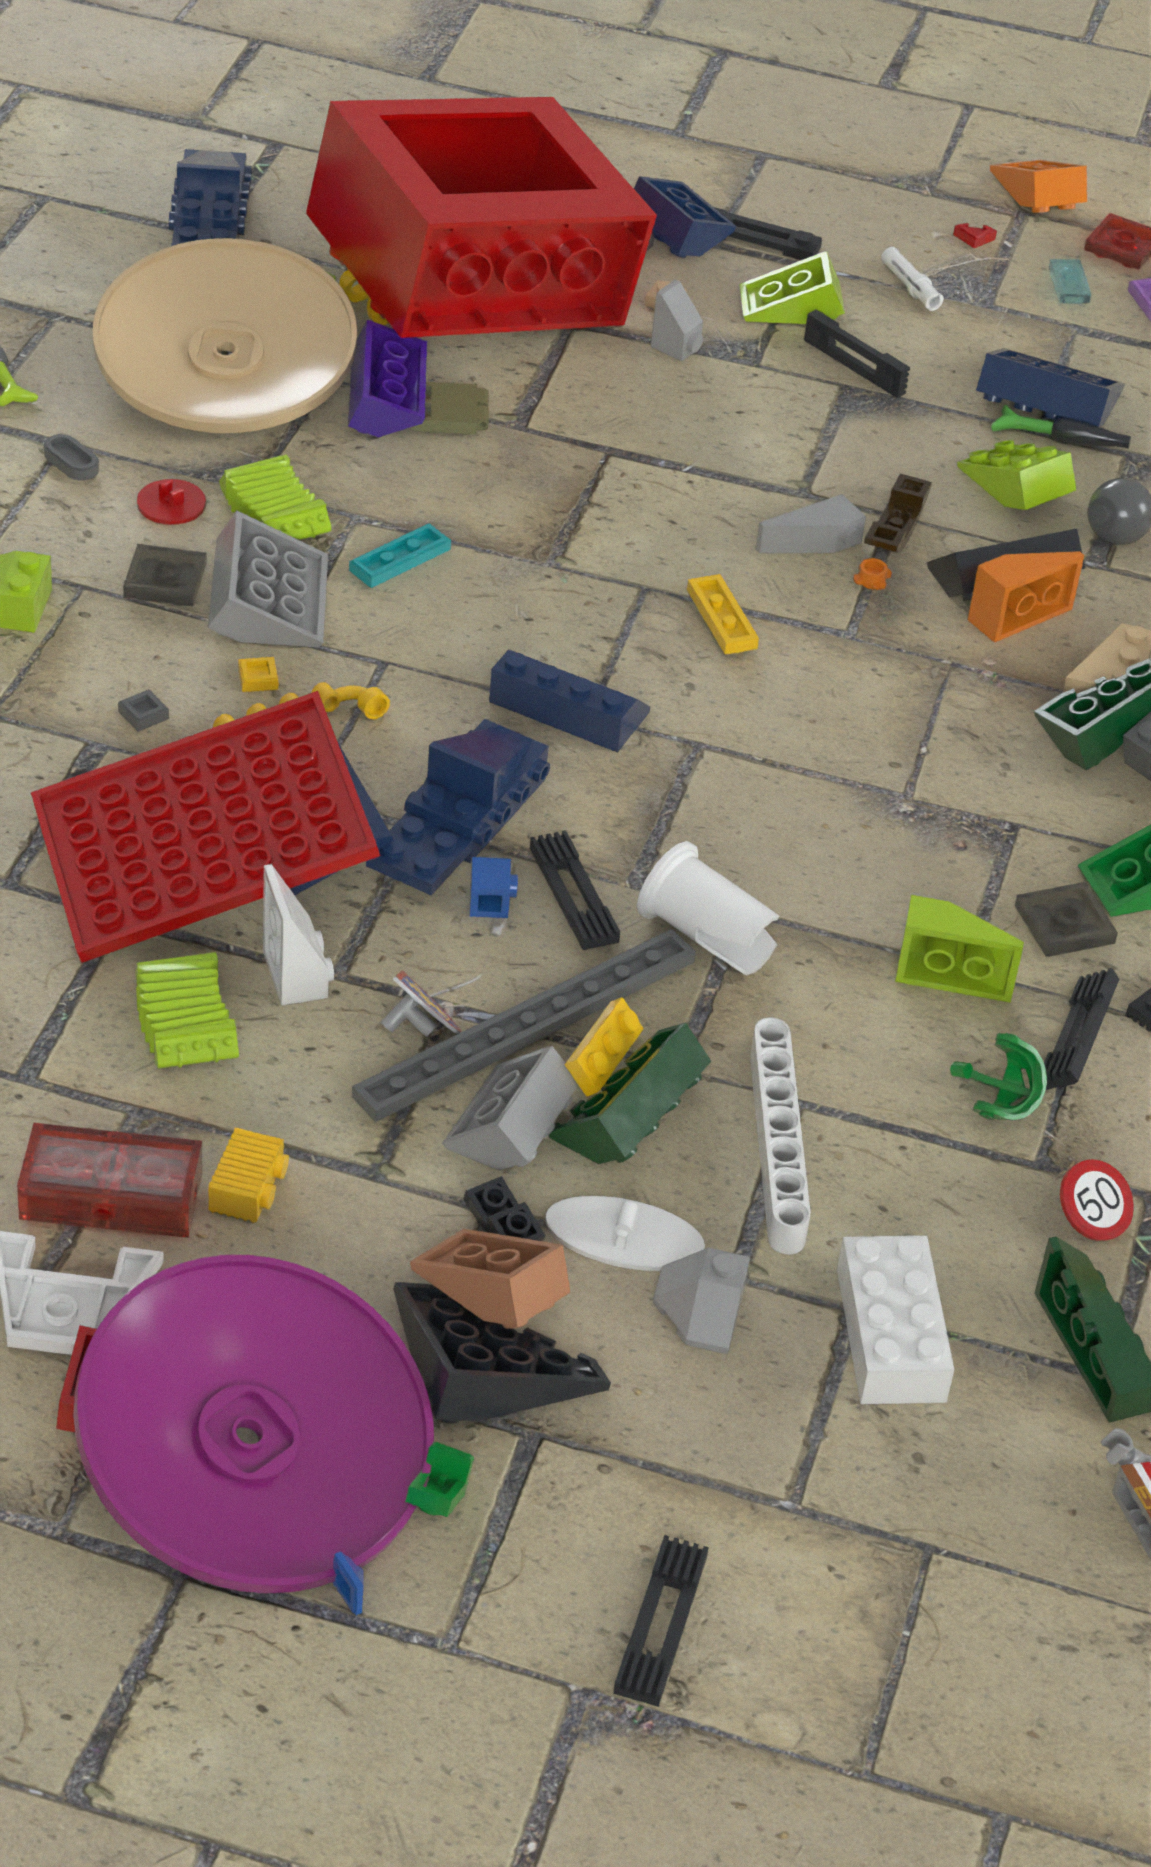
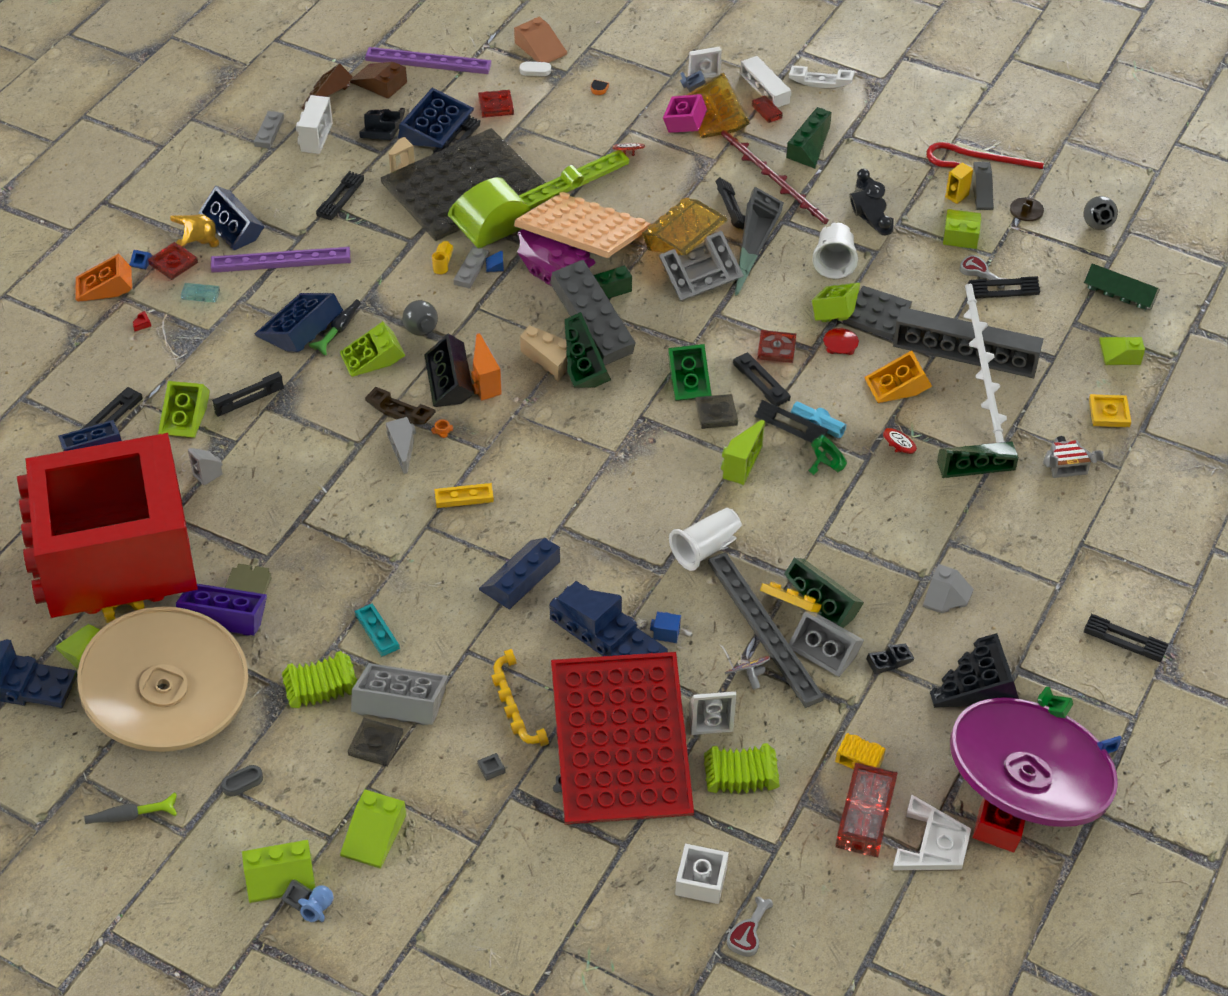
camera: 75 degrees left, 5 degrees up
red piece [137,479,206,525] -> none
yellow tile [238,657,279,692] -> none
nougat slope [410,1229,570,1329] -> none
black container [530,830,620,950] -> none
white shield [545,1196,705,1271] -> none
white beam [750,1017,811,1255] -> none
white brick [837,1236,954,1404] -> none
white pin [881,247,944,311] -> none
none -> blue slope [129,250,153,270]
none -> medium azure piece [791,401,847,438]

